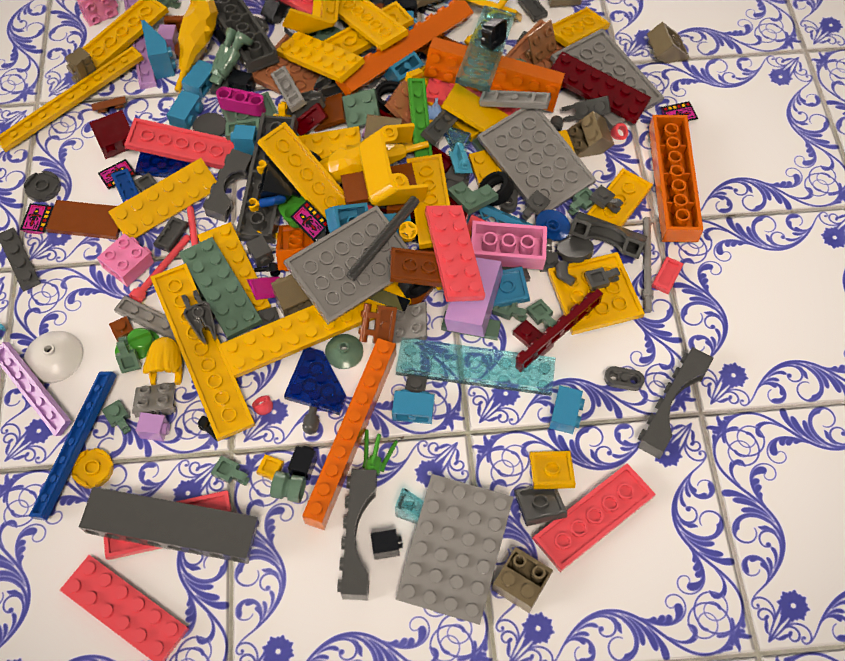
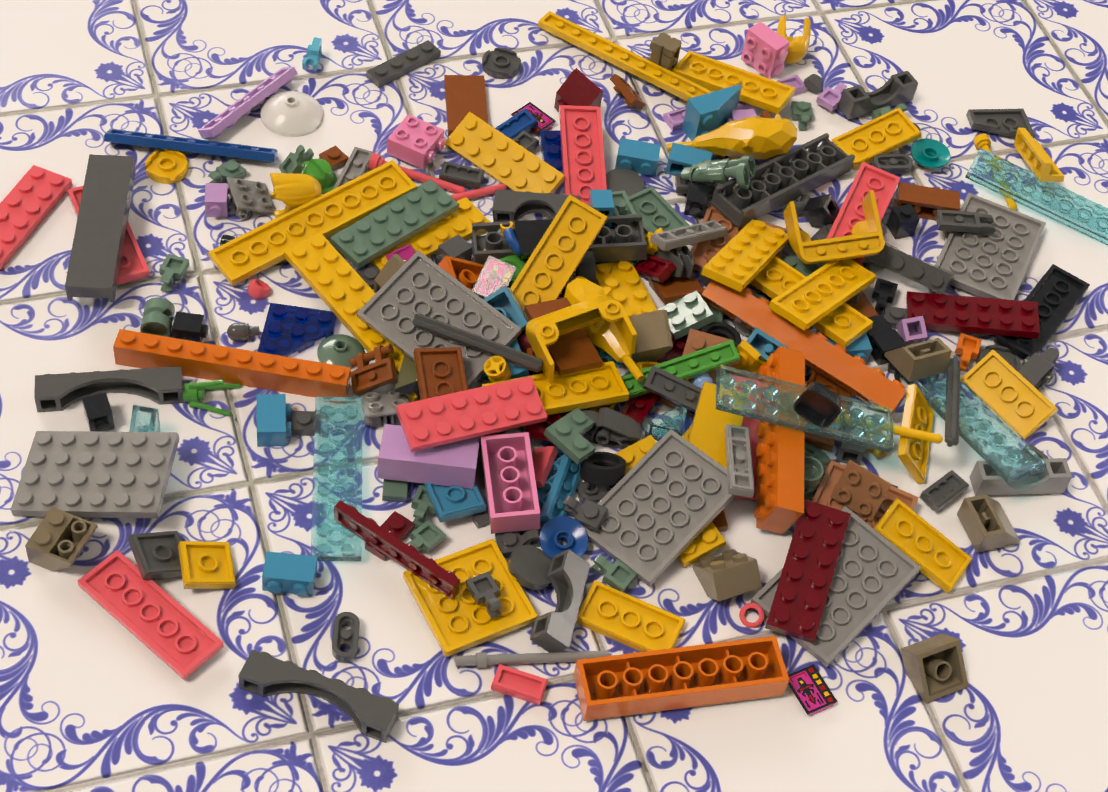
camera: 70 degrees right, 10 degrees down
piece [20,203,54,234] -> none
dark grey hinge [181,290,217,345] -> none
dark pink beam [216,87,266,116] -> none
yellow tile [256,454,284,480] -> none
medium azure hinge [448,142,473,174] -> none
dark grey cylinder [550,115,564,132] -> none
dark grey arm [556,260,576,286] -> none
dark grey hinge [561,96,612,122] -> none
dark grey plate [589,185,623,214] -> none

